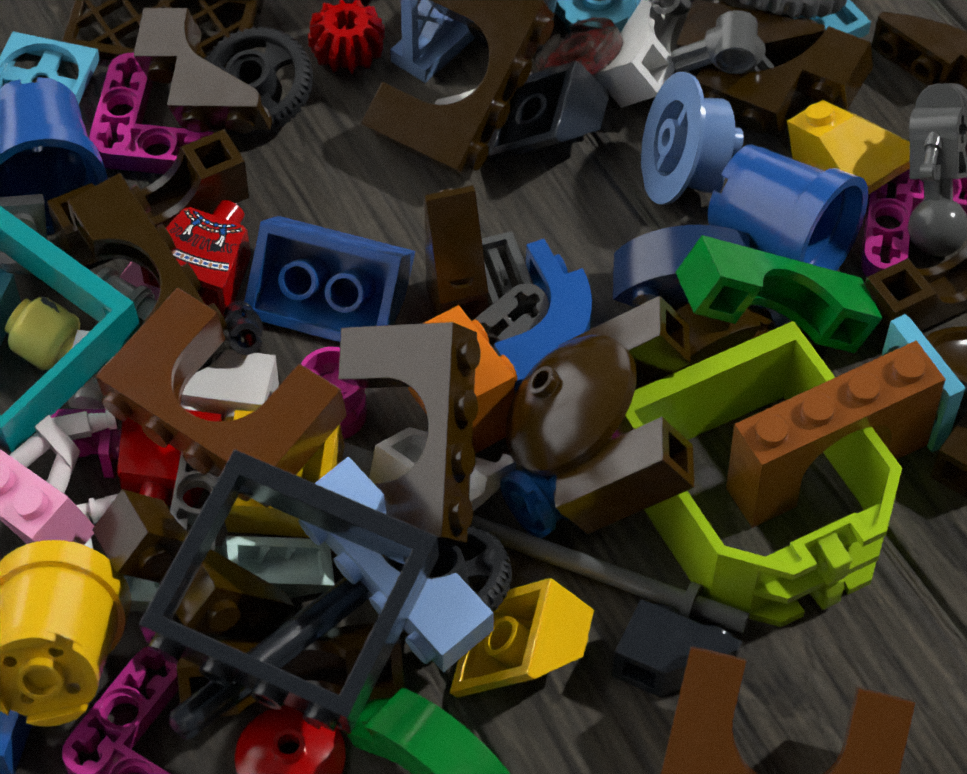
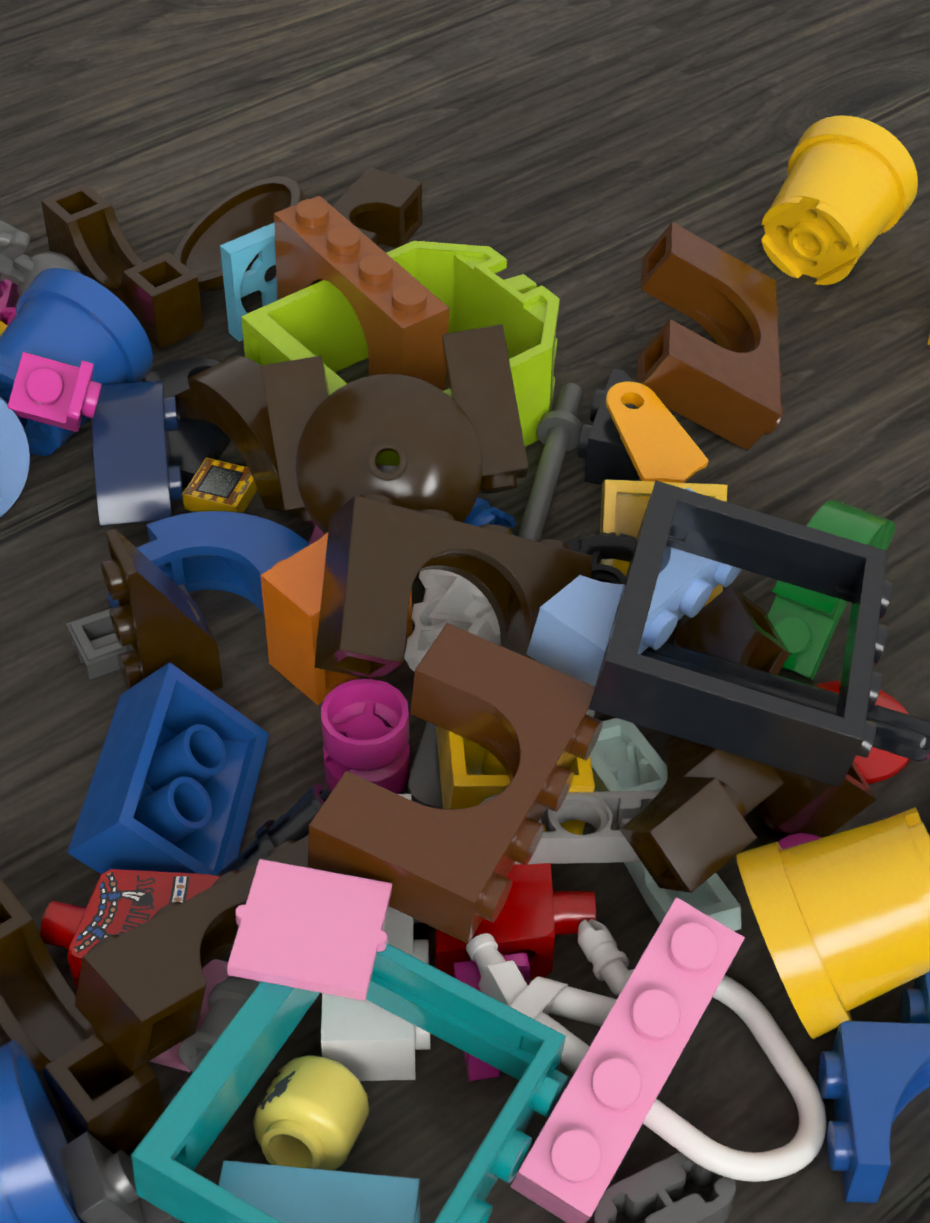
camera: 100 degrees left, 10 degrees down
dark grey beam [475,283,549,349] -> none
green arch [676,235,882,353] -> none
none -> dark pink bracket [7,352,102,432]
none -> bright pink piece [227,859,392,1001]
none -> light orange piece [606,381,709,483]

